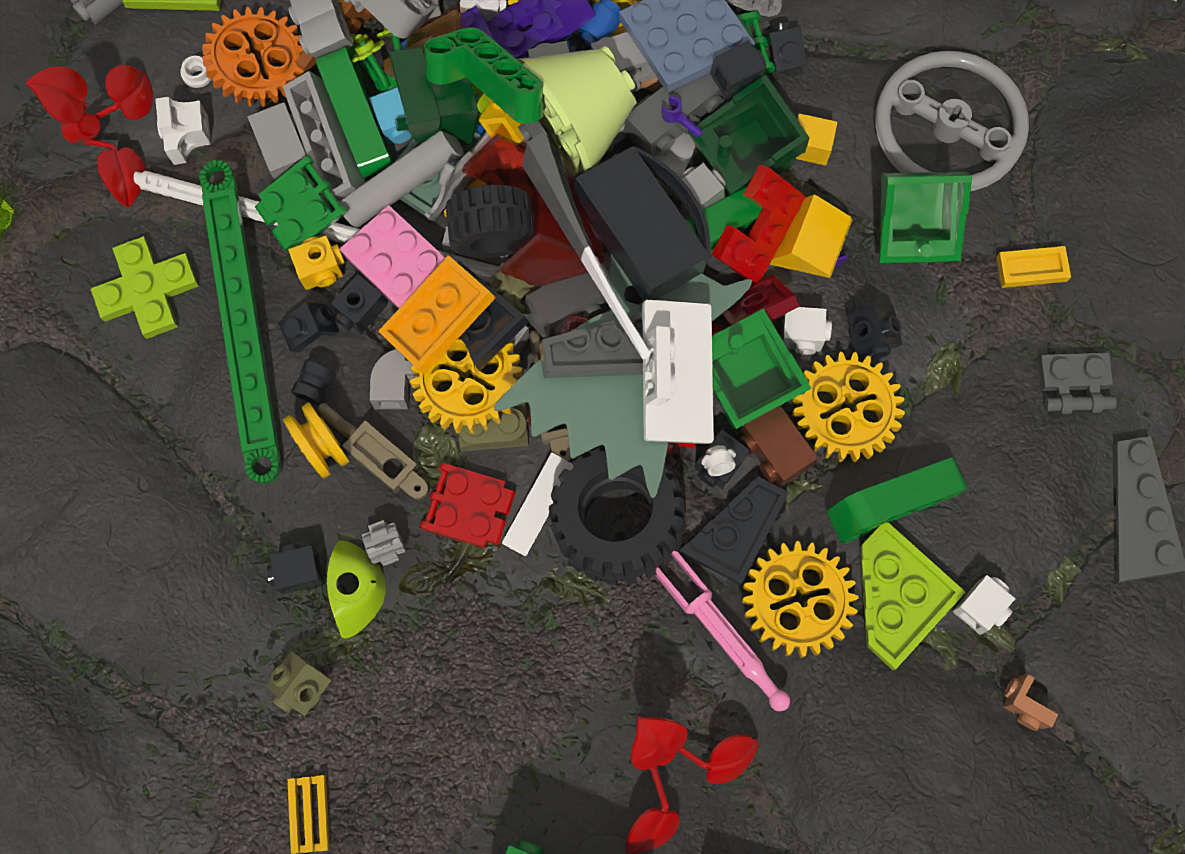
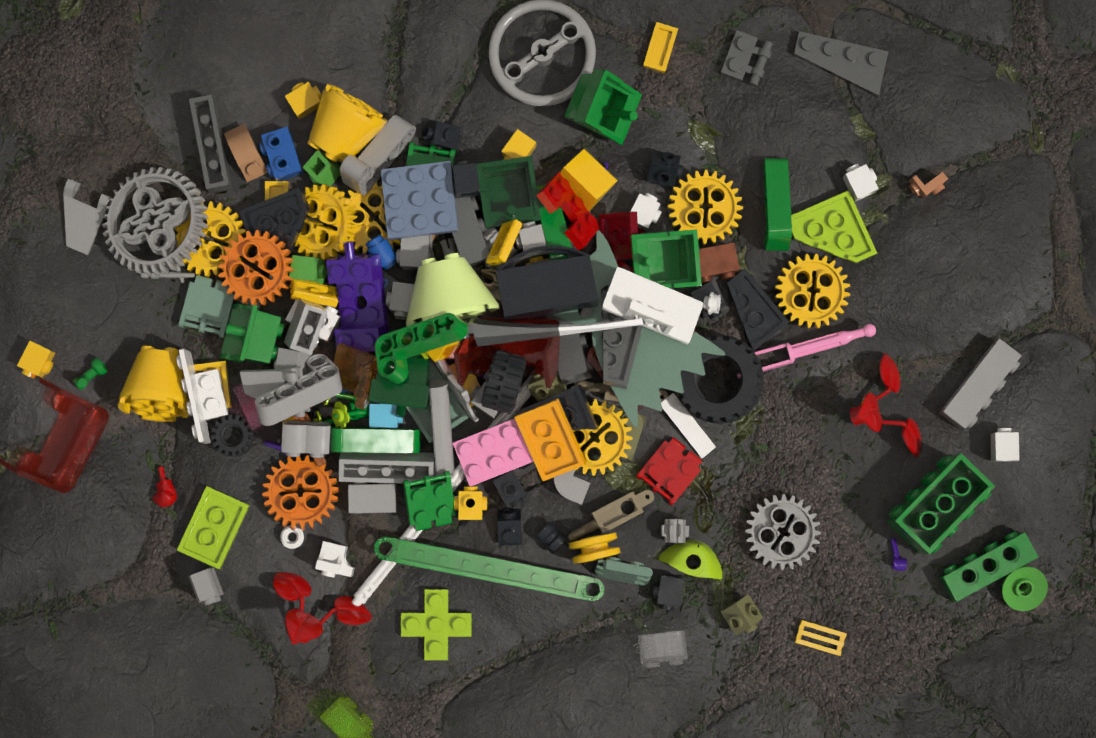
camera: 75 degrees left, 10 degrees up
dark purple hand [661,96,703,138] -> none
none -> yellow tile [486,219,522,266]
none -> sand green plate [594,557,653,586]
none -> clear brick [638,630,688,668]
none -> light grey gear [744,494,821,570]

